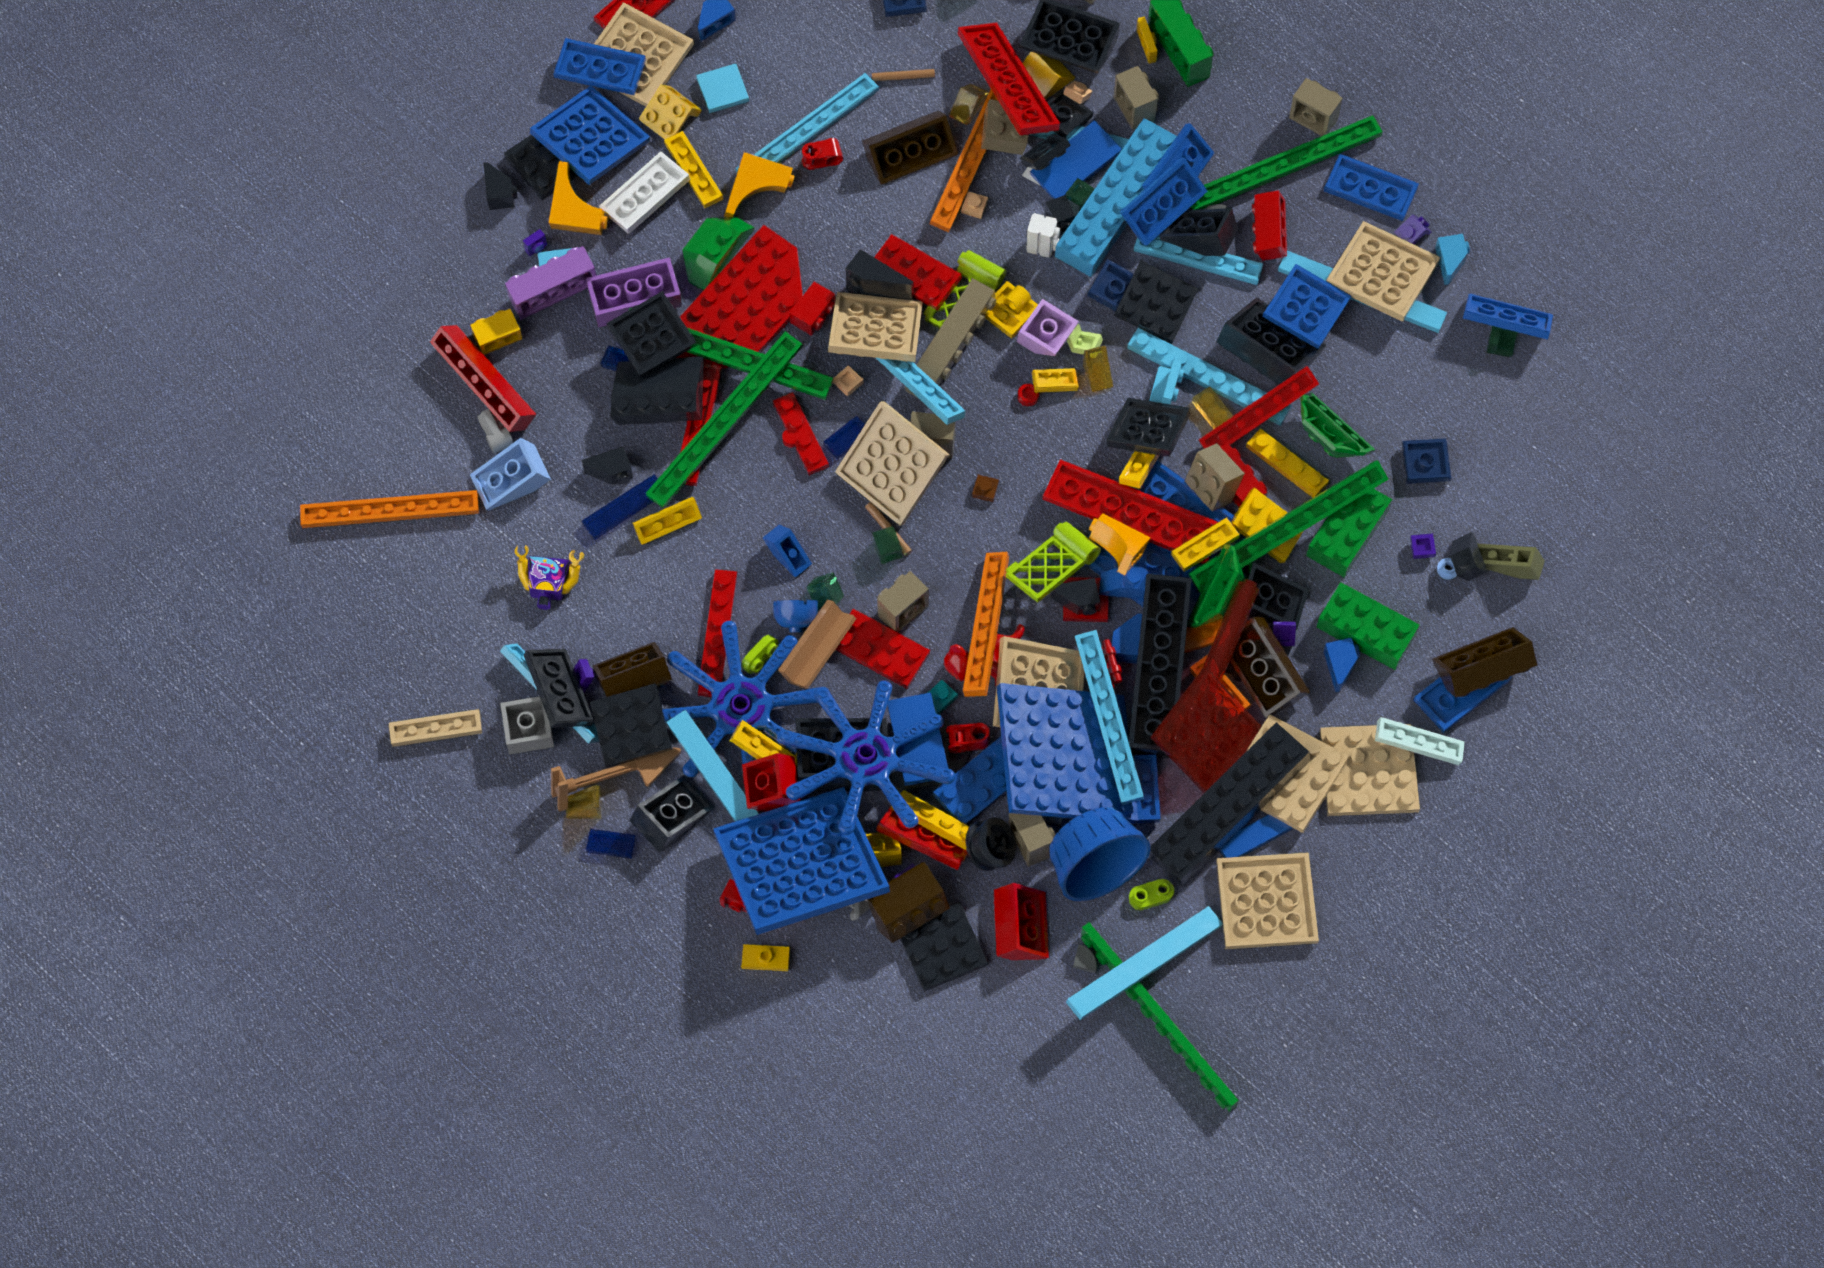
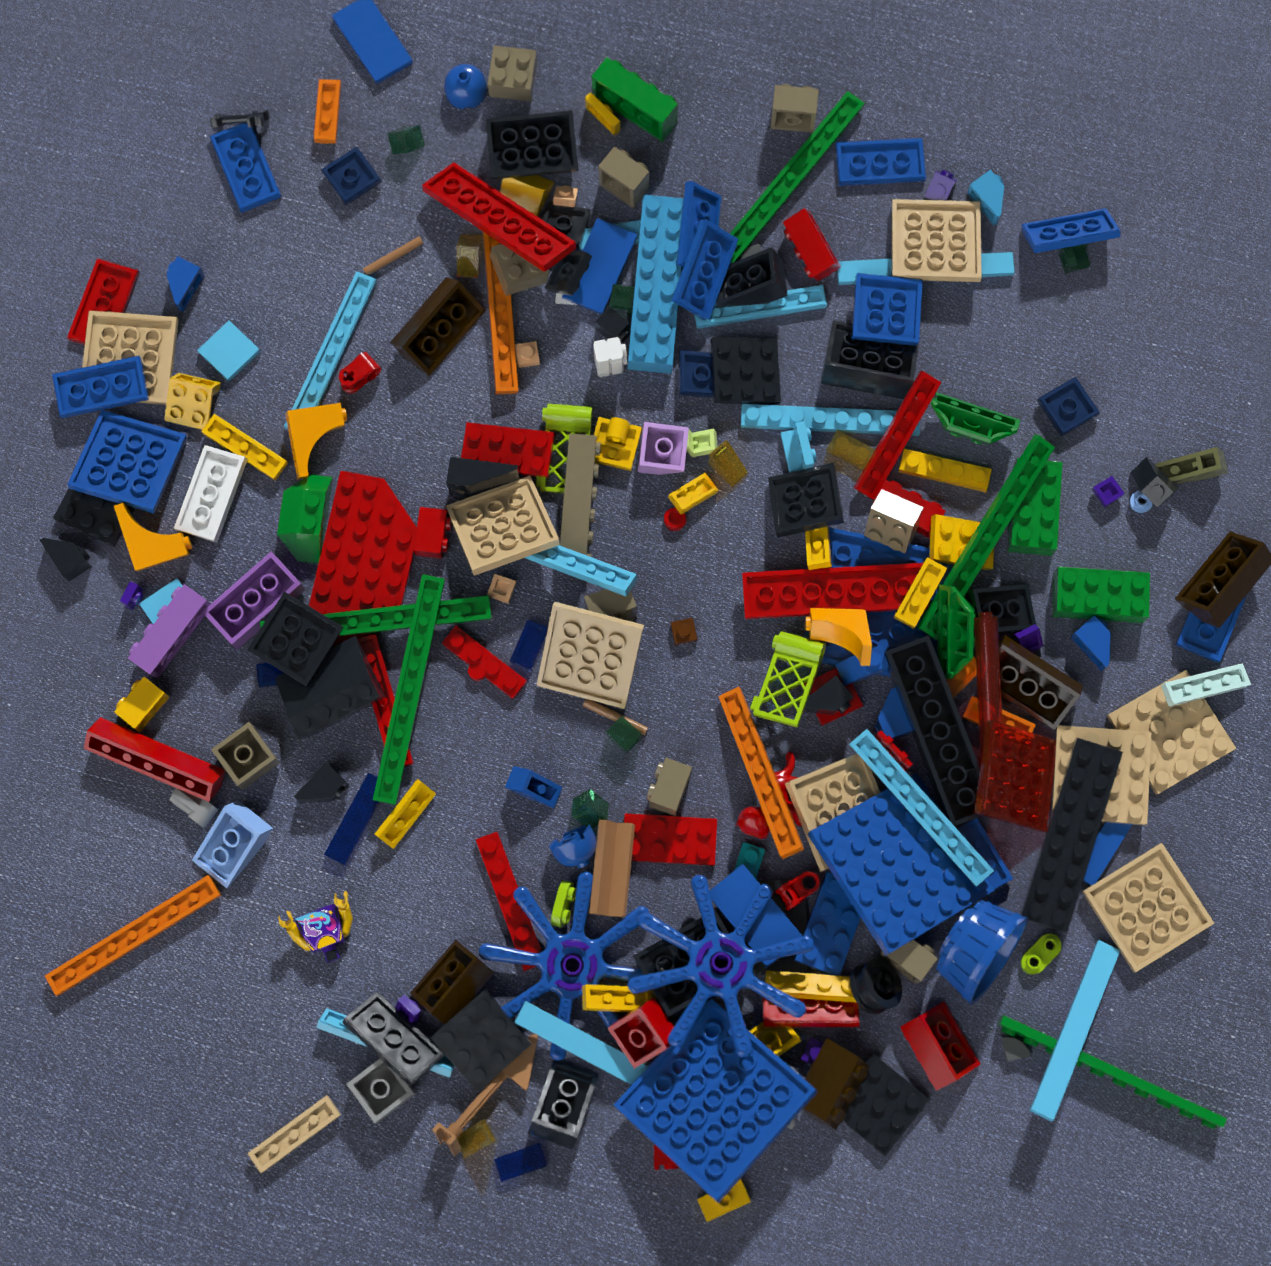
camera: 25 degrees left, 10 degrees up
none -> dark tan brick [211,722,280,790]

